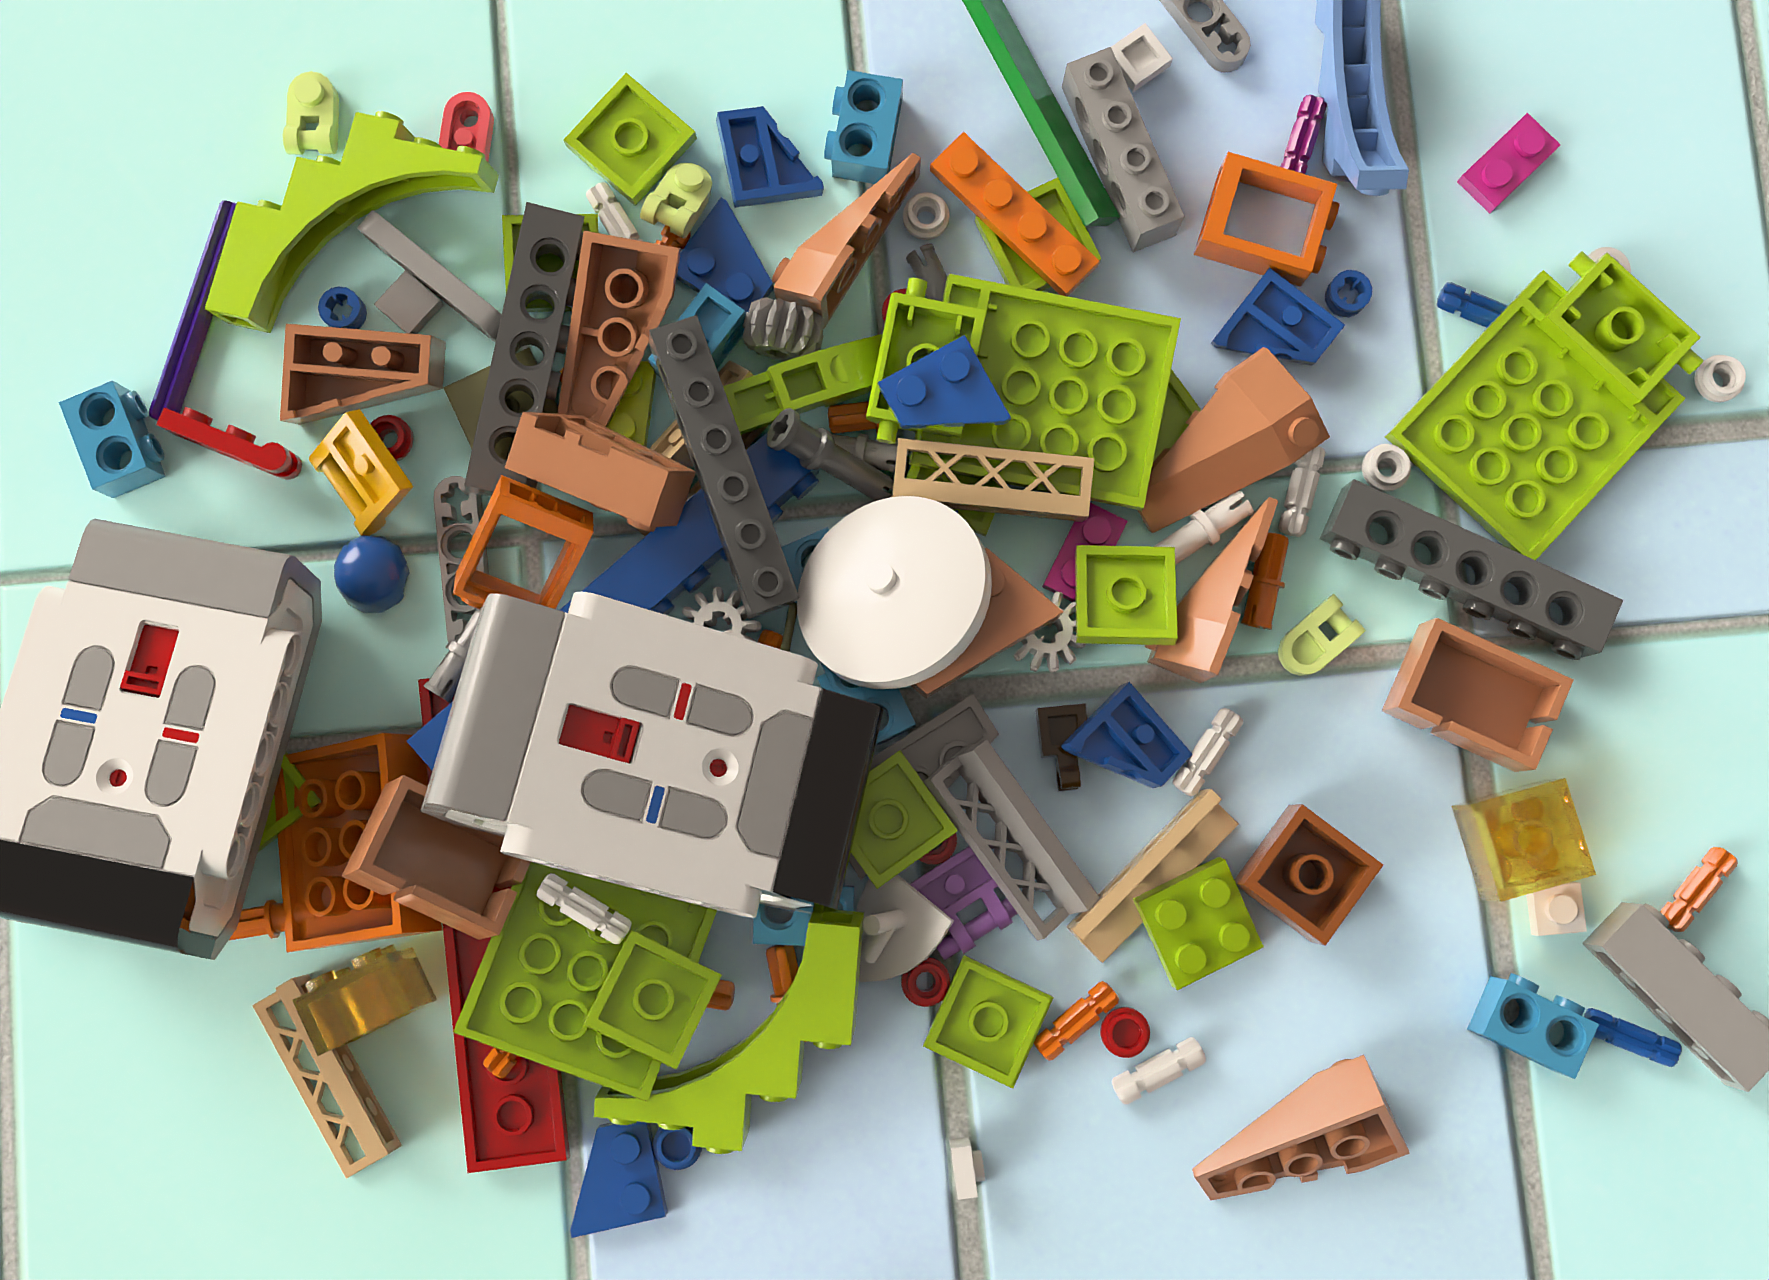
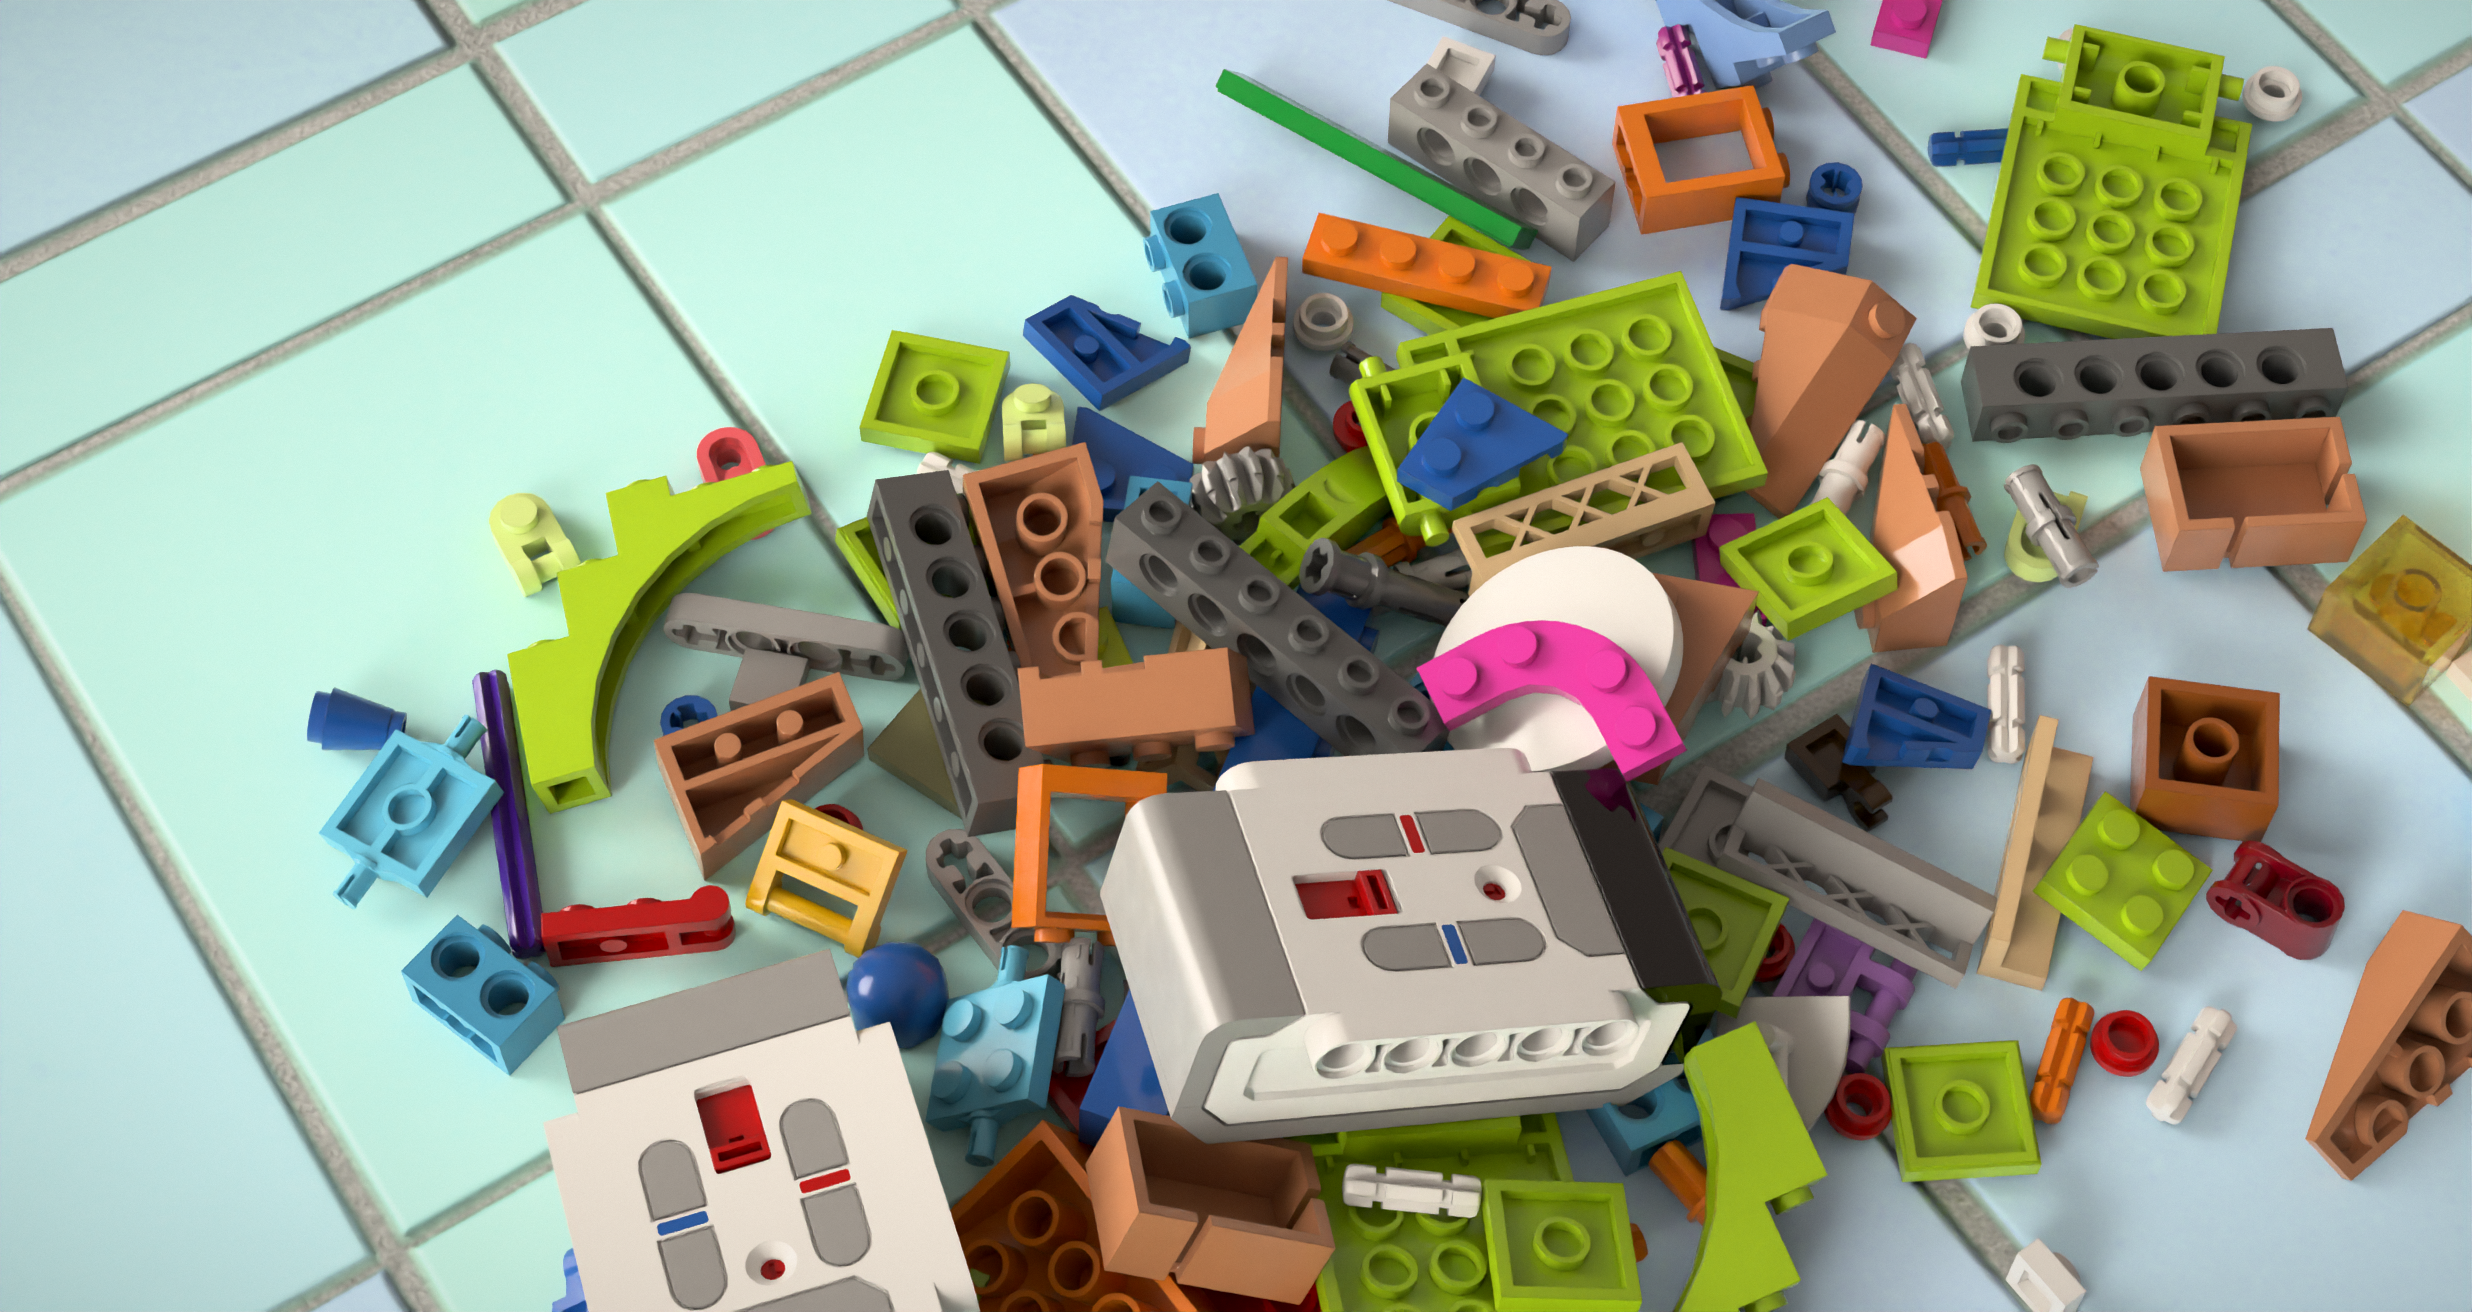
camera: 30 degrees left, 25 degrees down
none -> blue cone [307,687,407,751]
none -> medium azure plate [319,714,504,910]
none -> medium azure plate [925,945,1066,1167]
none -> dark pink plate [1417,620,1687,782]
none -> light grey pin [2004,464,2099,588]
none -> dark red piece [2206,840,2345,960]

